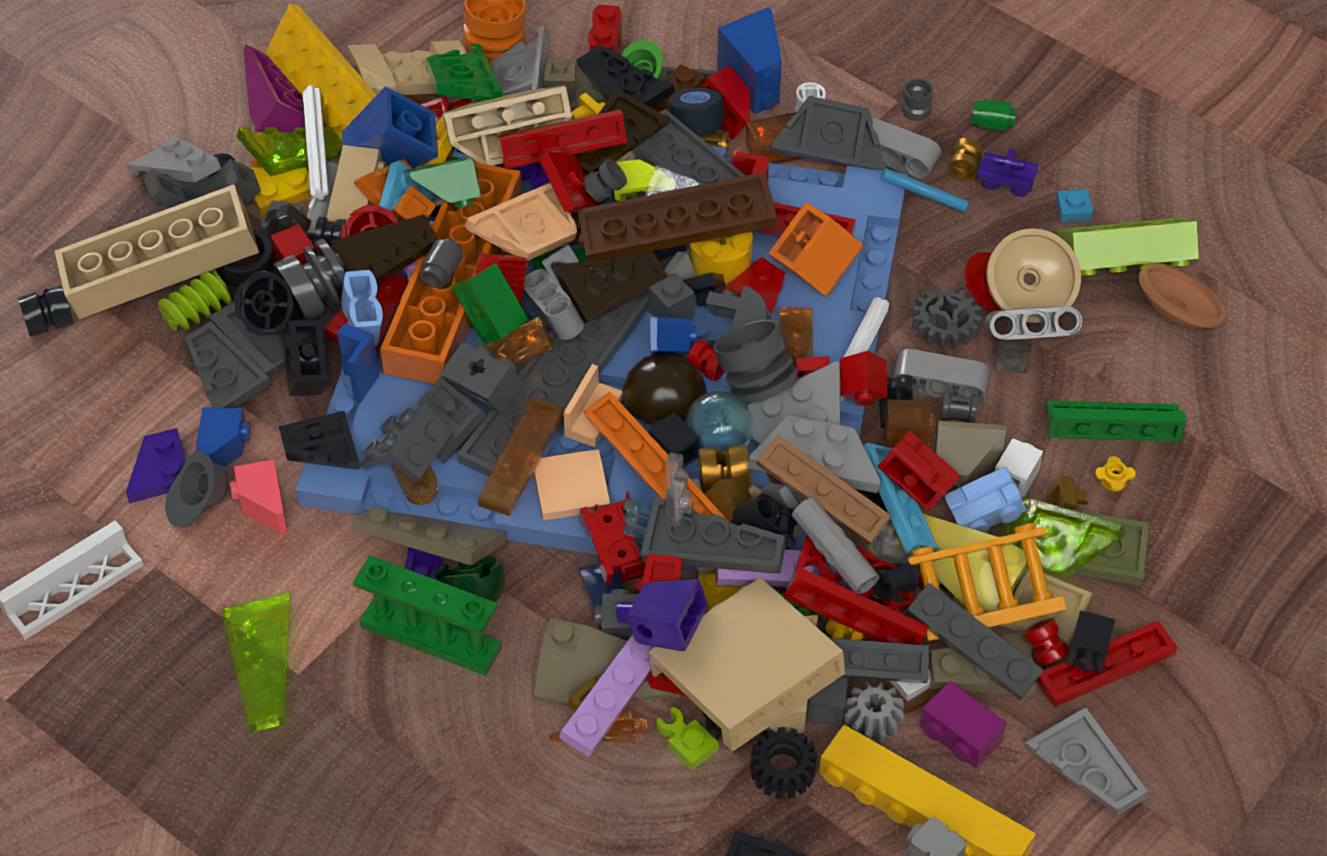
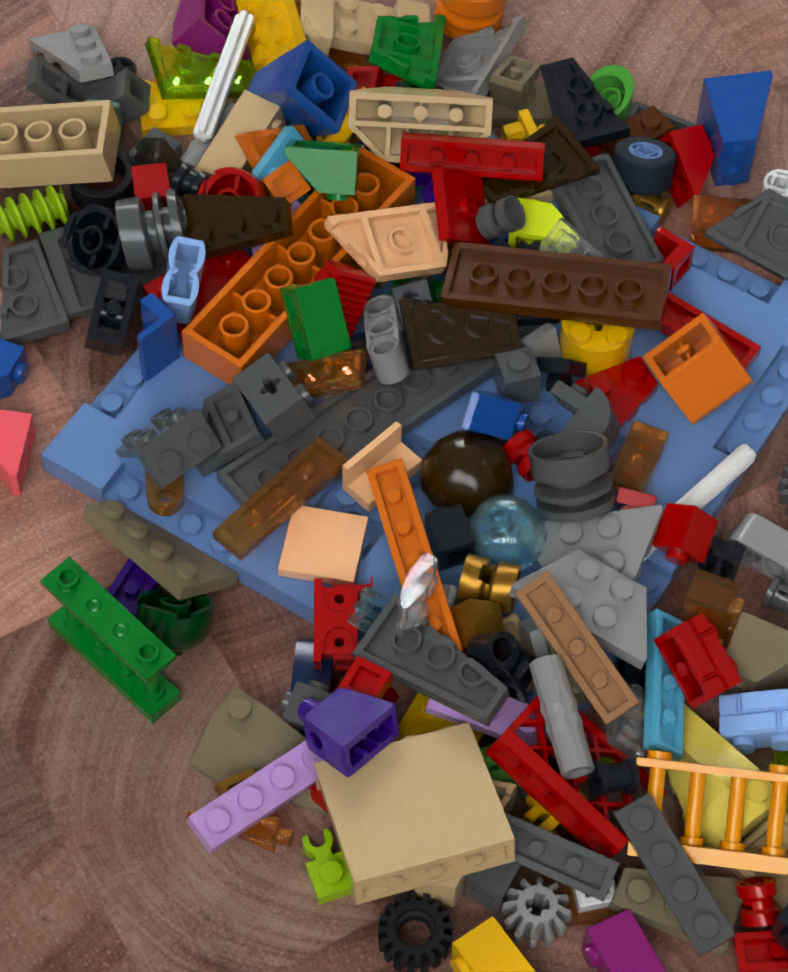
camera: 20 degrees right, 5 degrees up
black wing [278,411,360,470] -> none
dark grey brick [420,239,463,288] -> none
red brick [588,4,622,53] -> none

